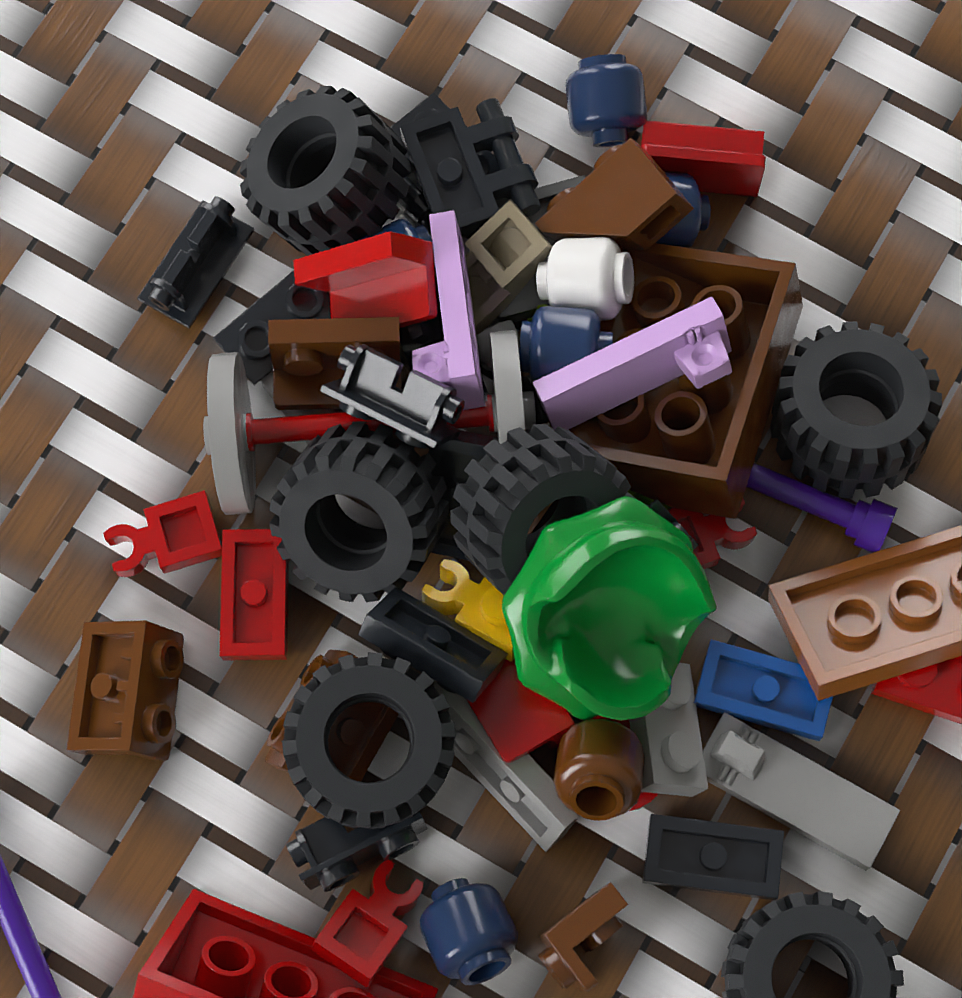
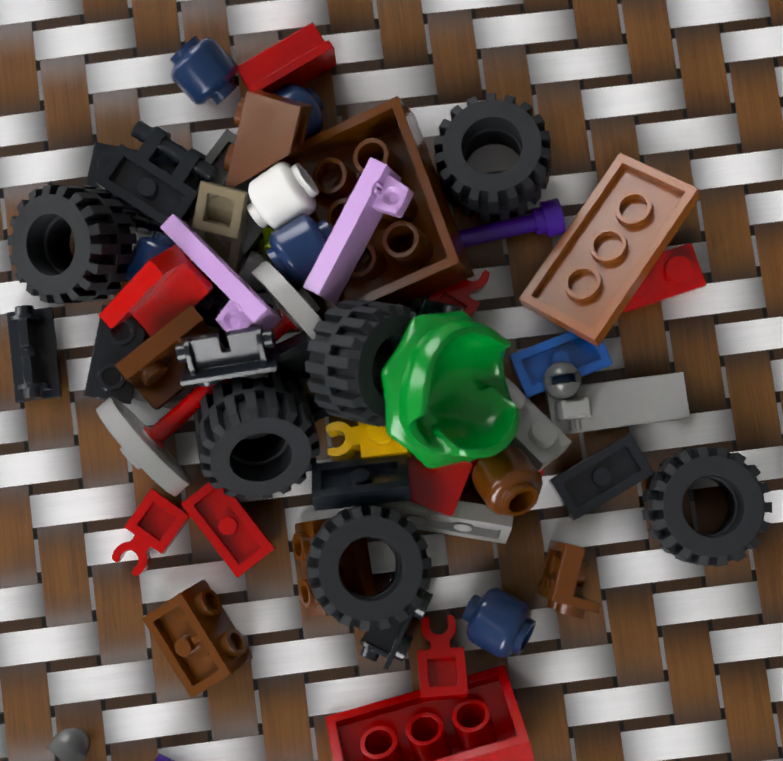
camera: 40 degrees left, 10 degrees up
none -> dark grey hinge [542,361,582,400]

